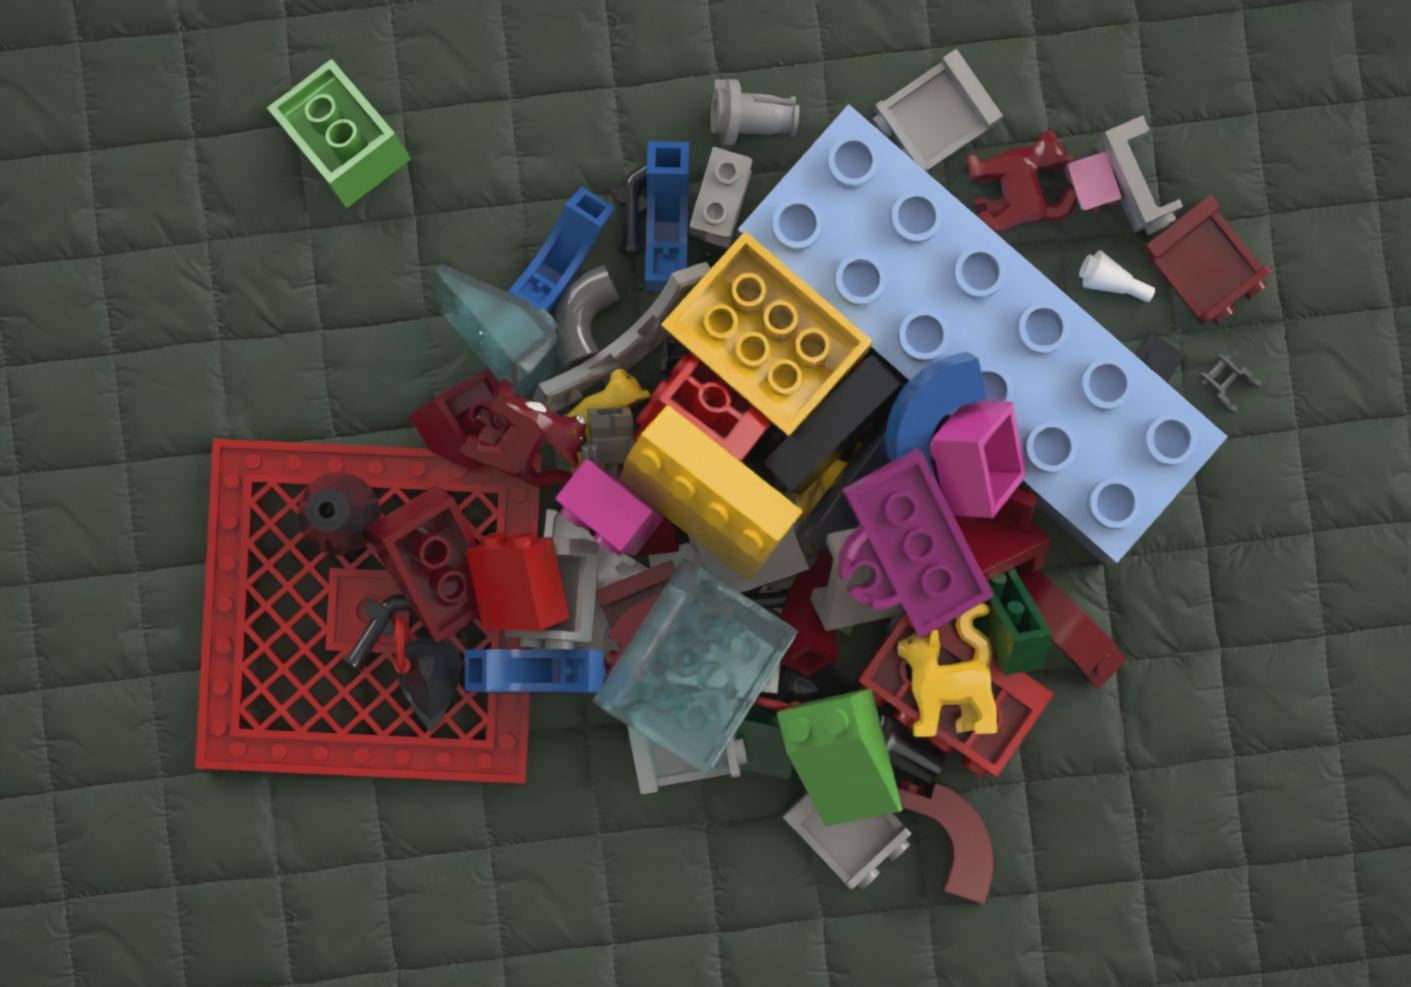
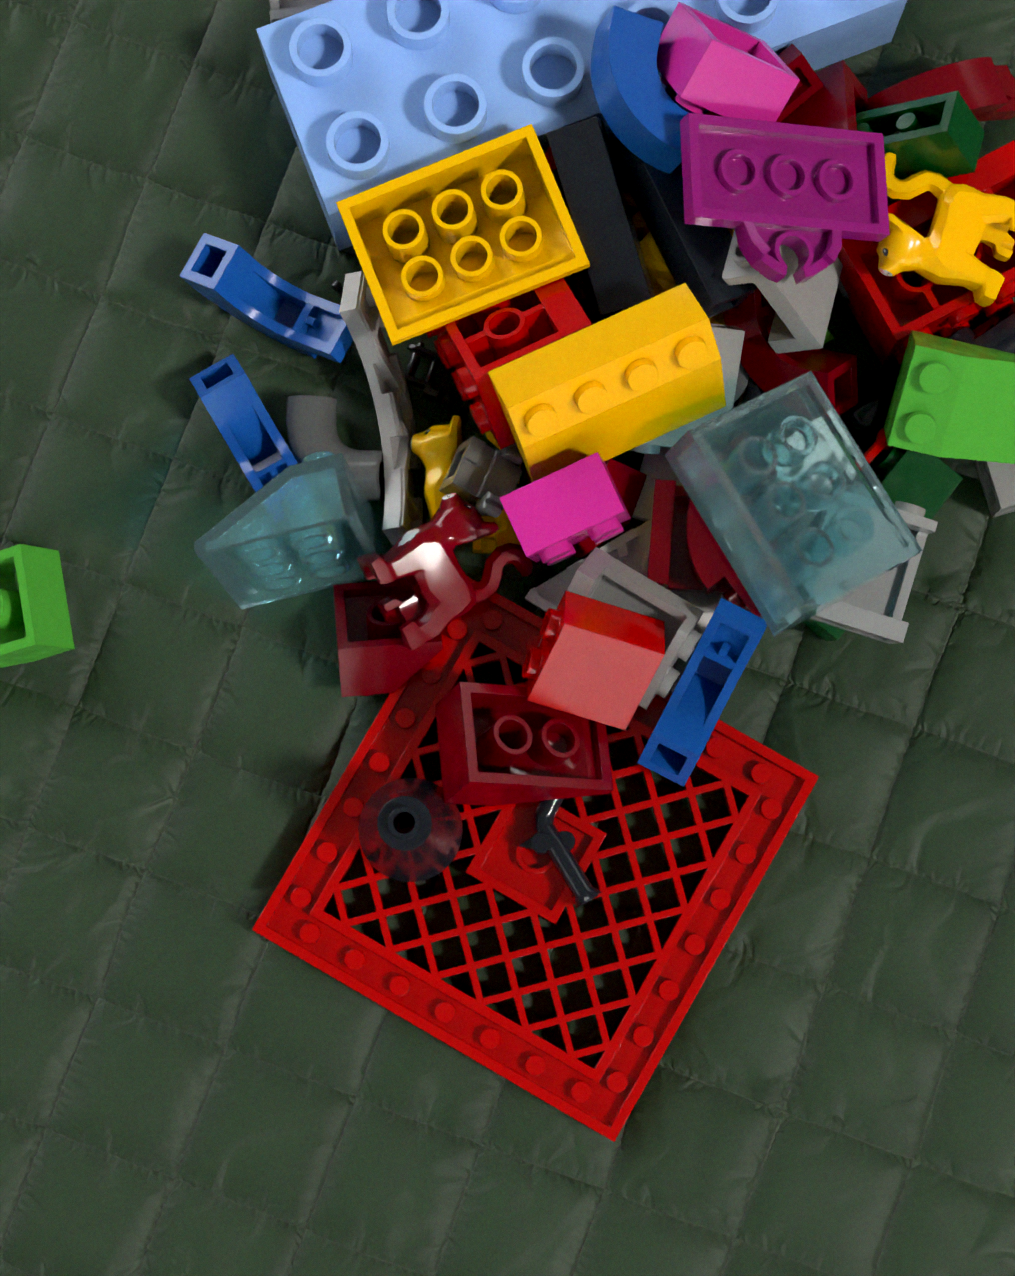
camera: 60 degrees left, 5 degrees down
black piece [394,617,463,733] -> none
black piece [607,163,647,255] -> none
light grey panel [689,147,752,250] -> none
light grey piece [710,79,799,146] -> none

